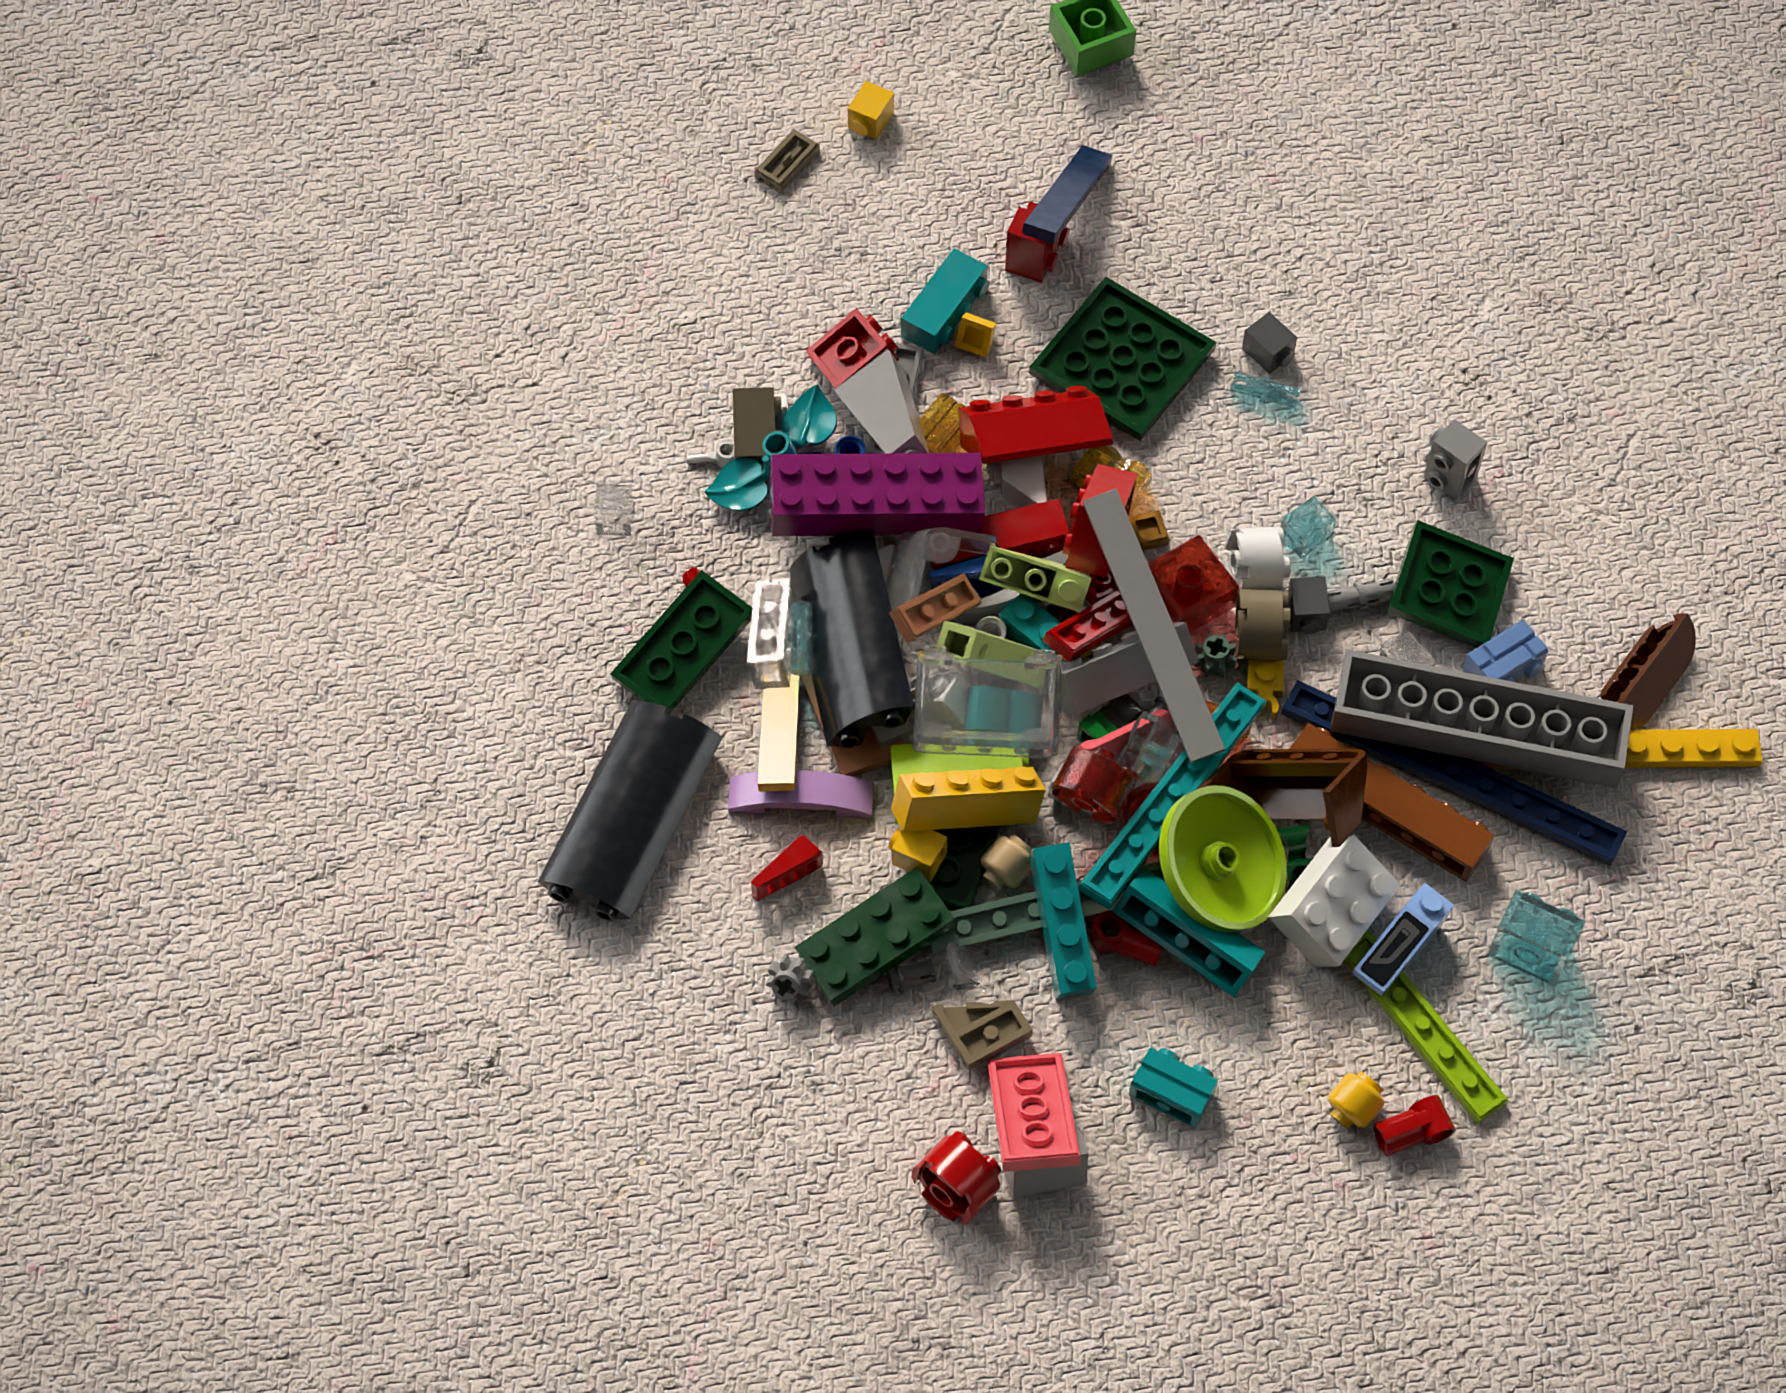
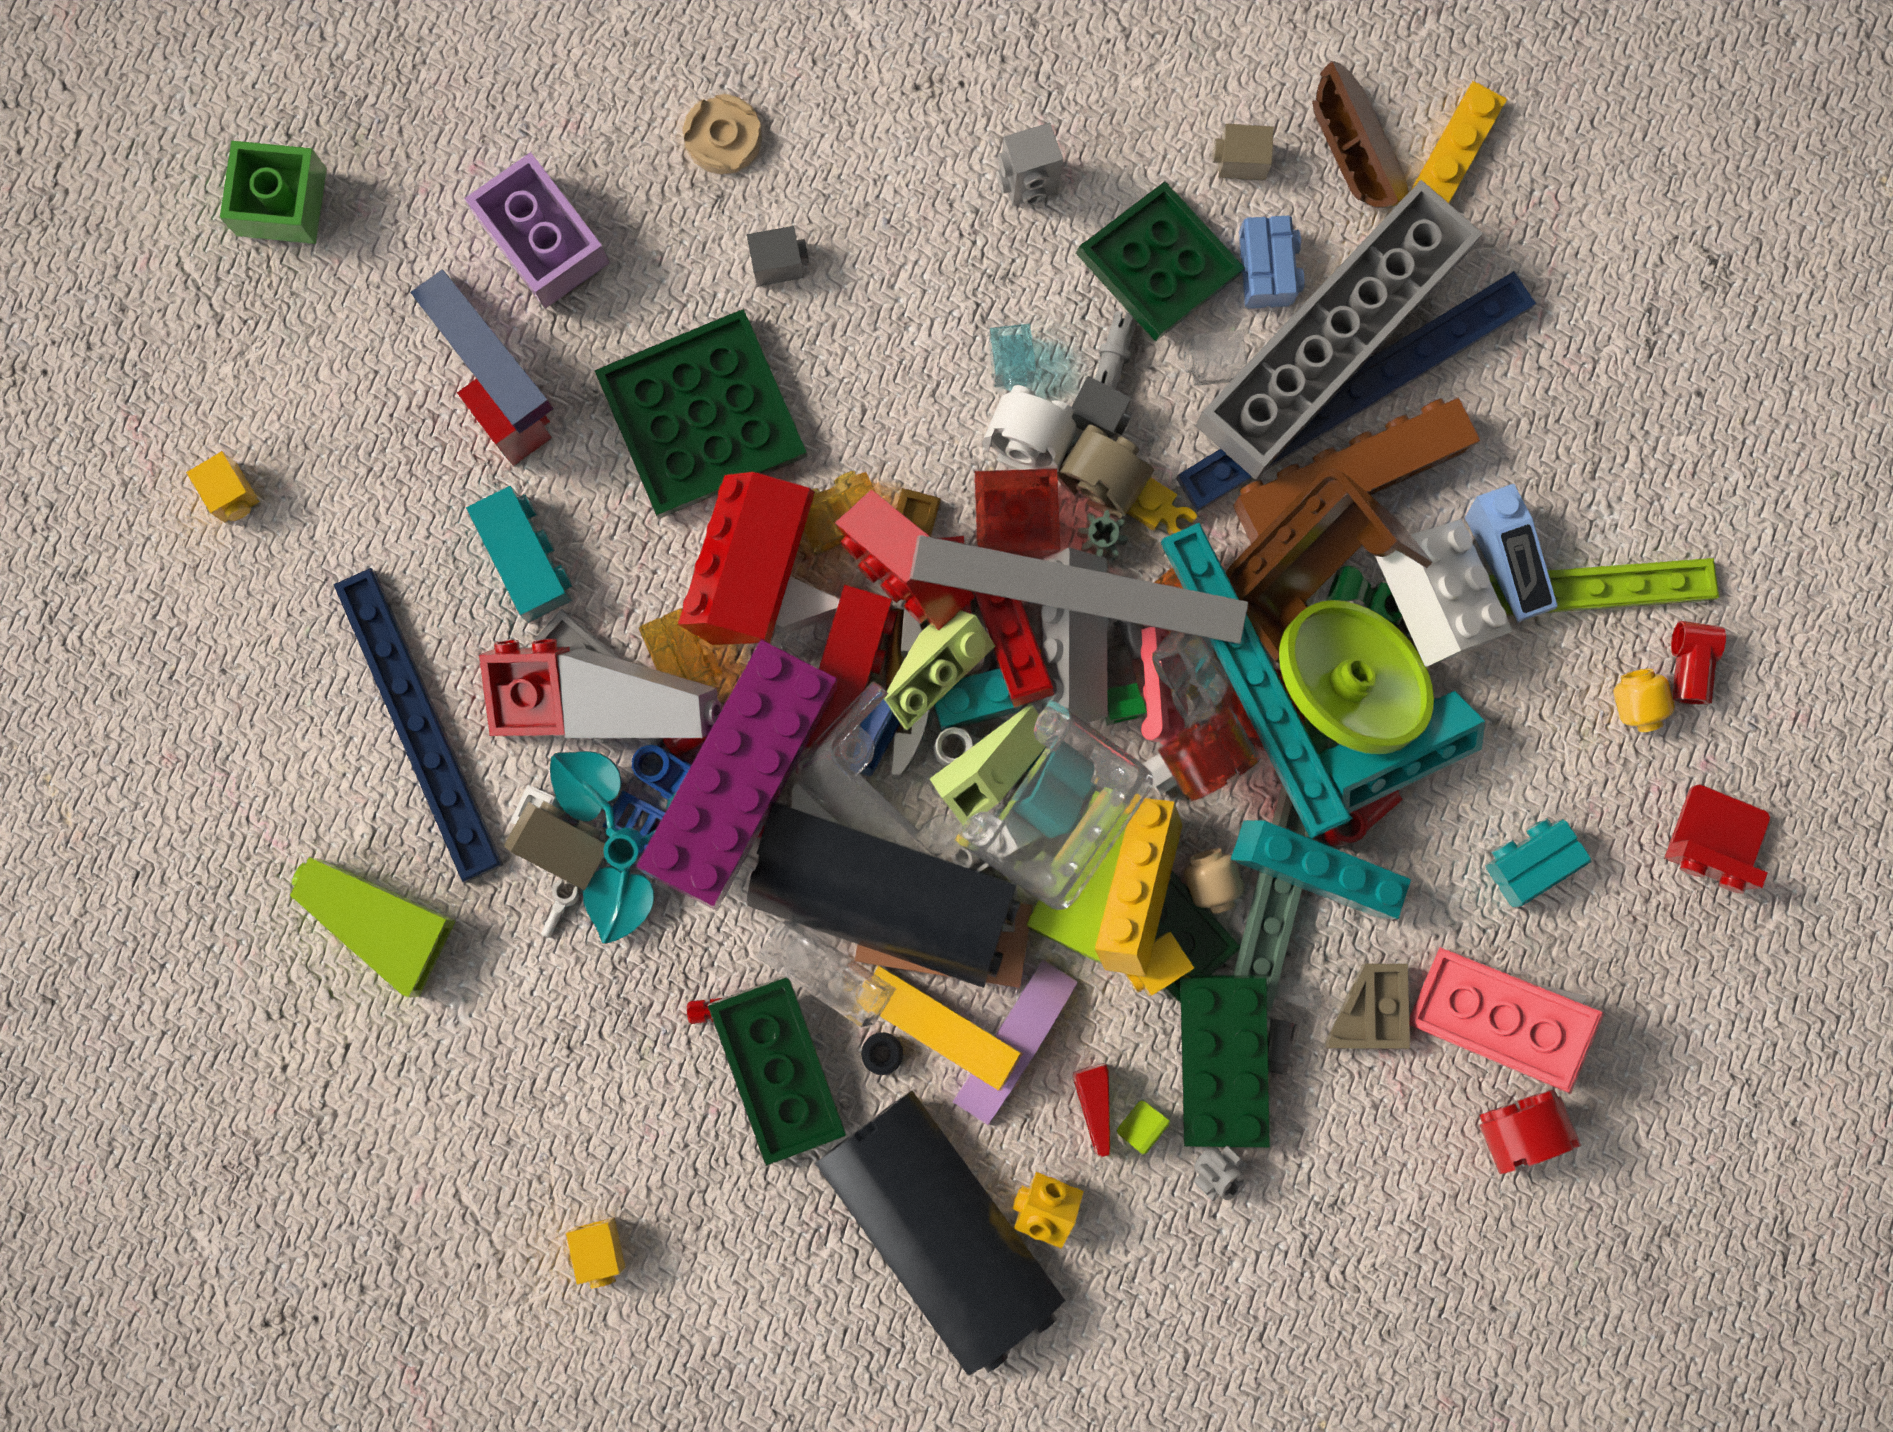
camera: 65 degrees left, 20 degrees up
clear brick [593,484,634,536] -> none
dark tan tile [754,129,820,193] -> none
clear light blue pin [787,601,816,676] -> none
nougat tile [889,573,982,644] -> none
yellow tile [955,312,997,357] -> none
clear light blue pin [1230,370,1301,409] -> none
clear light blue brick [1487,889,1585,987] -> none
none -> lime slope [290,857,456,998]
none -> dark blue tile [333,568,504,883]
none -> lavender brick [464,152,610,309]
none -> yellow brick [566,1217,626,1289]
none -> tan tile [682,94,763,175]
none -> black plate [861,1032,903,1075]
none -> yellow brick [1012,1172,1084,1249]
none -> lime slope [1117,1100,1170,1155]
none -> dark tan brick [1212,124,1274,181]
none -> red bracket [1664,785,1770,894]

